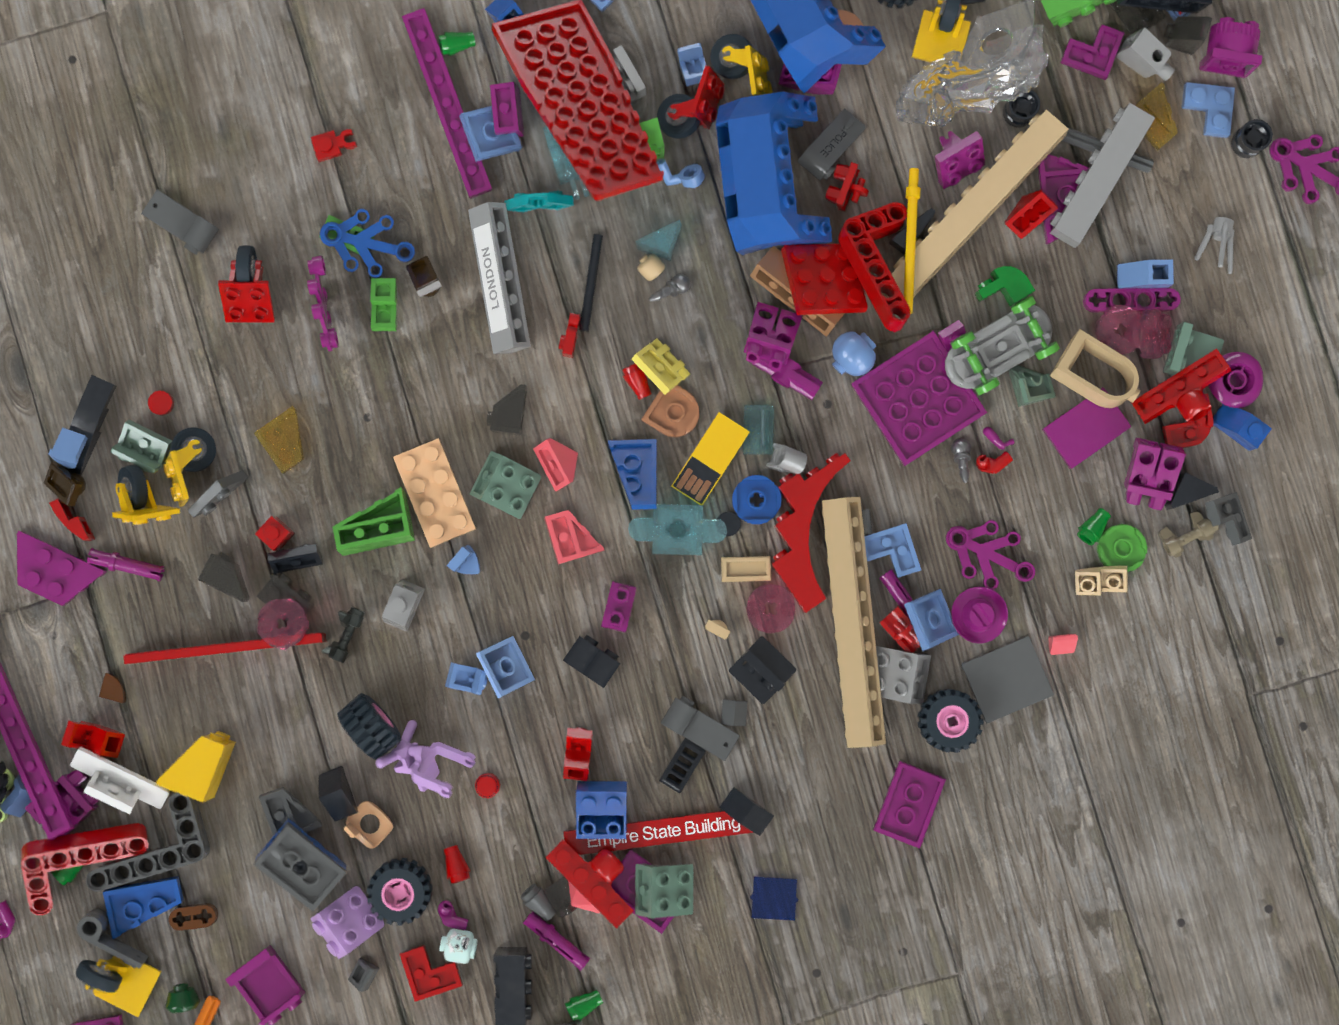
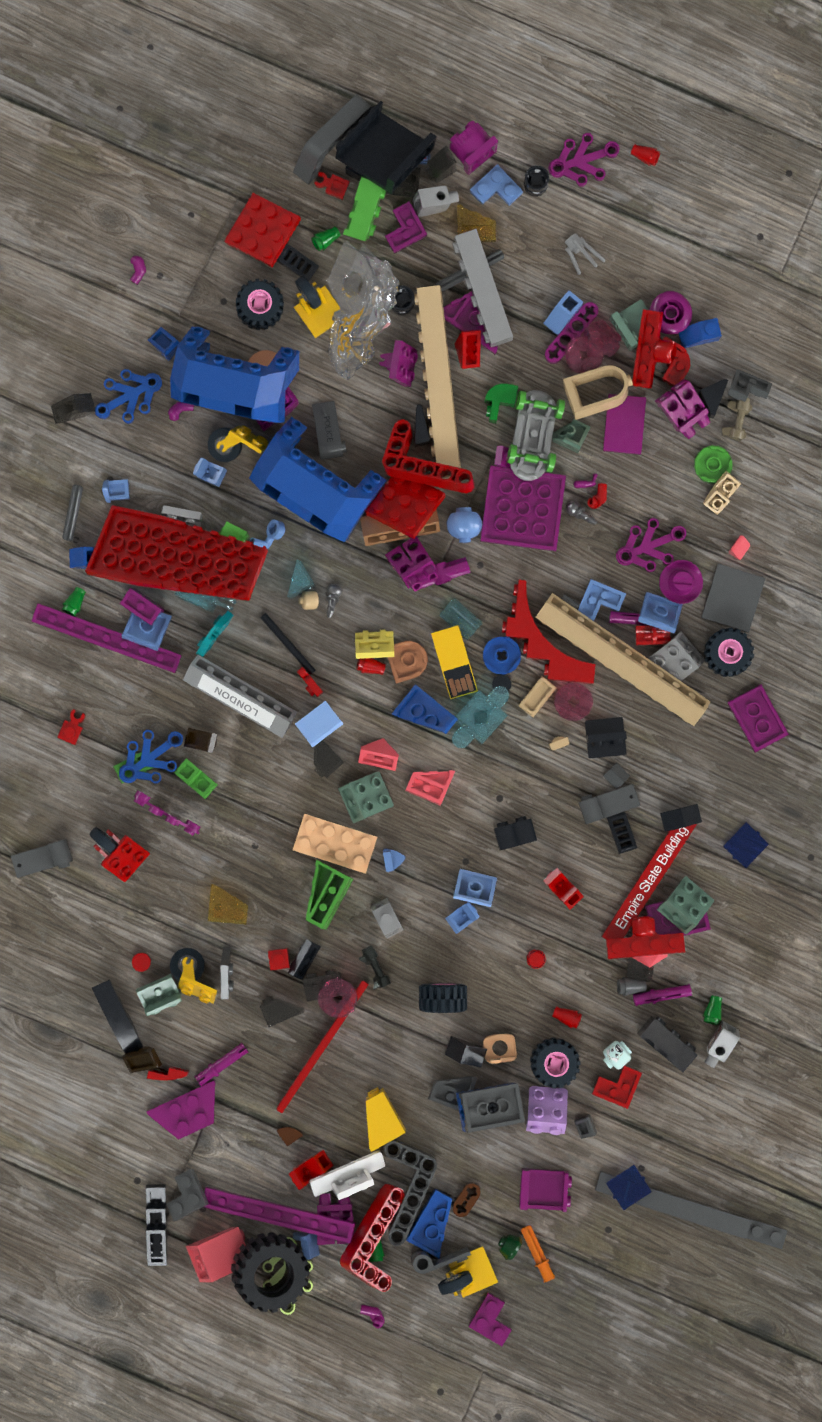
camera: 50 degrees left, 0 degrees up
medium blue tile [48,428,88,469] -> none
plate [112,465,180,525] -> none
lavender piece [376,720,476,798] -> none
magenta arm [438,900,469,931] -> none
blue slope [576,781,627,839] -> none
magenta hips [601,581,637,633] -> none
plate [657,66,725,139] -> none
light grey piece [766,443,807,474] -> none
red hips [825,162,869,212] -> none
yellow bar [903,168,921,314] -> none
green cone [1077,508,1111,546] -> none
none -> light blue slope [295,701,343,747]

